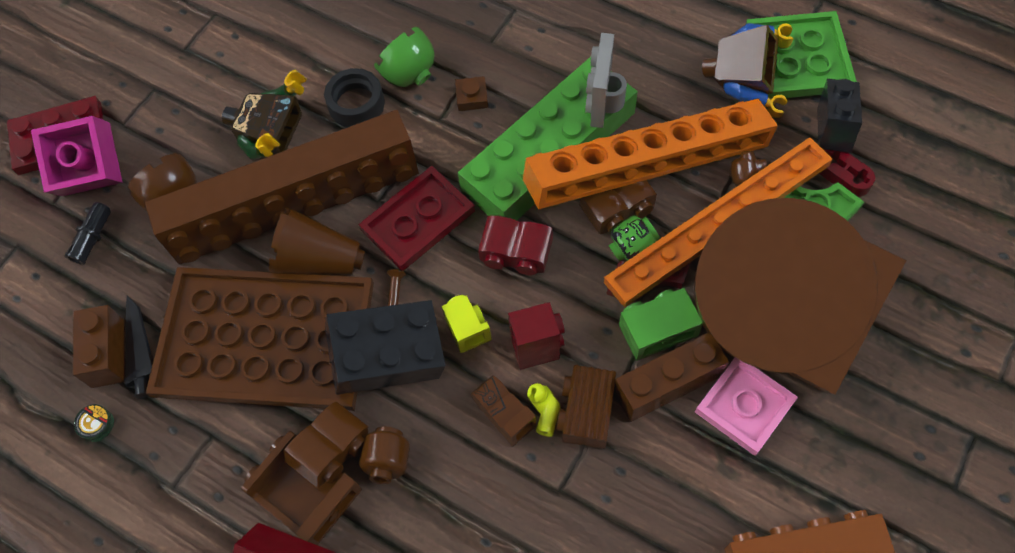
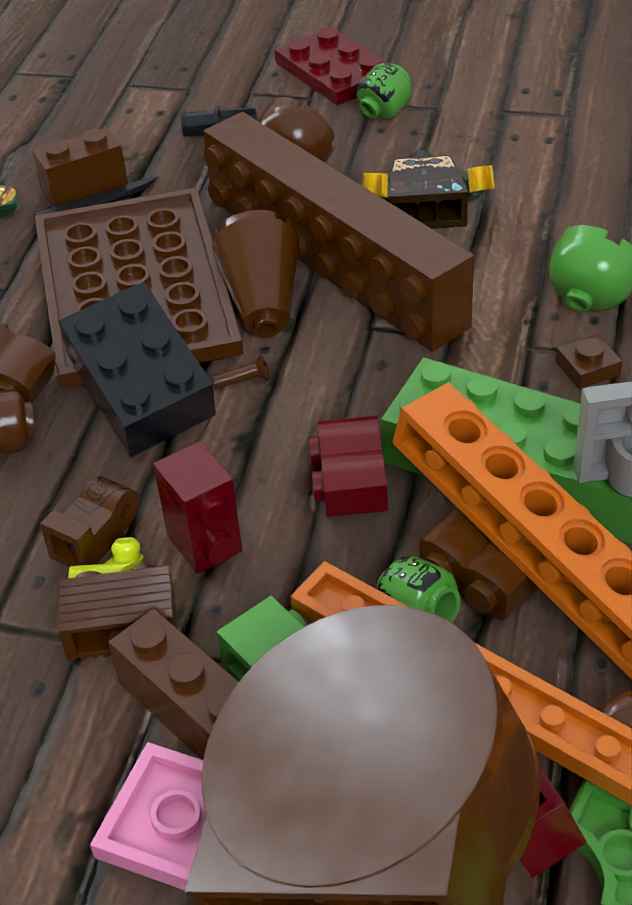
camera: 70 degrees right, 20 degrees down
dark pink brick [31,116,123,196] -> none
black tyre [324,68,385,128] -> none
dark red plate [358,166,475,271] -> none
neon yellow brick [442,295,492,353] -> none
none -> bright green head [356,63,412,120]

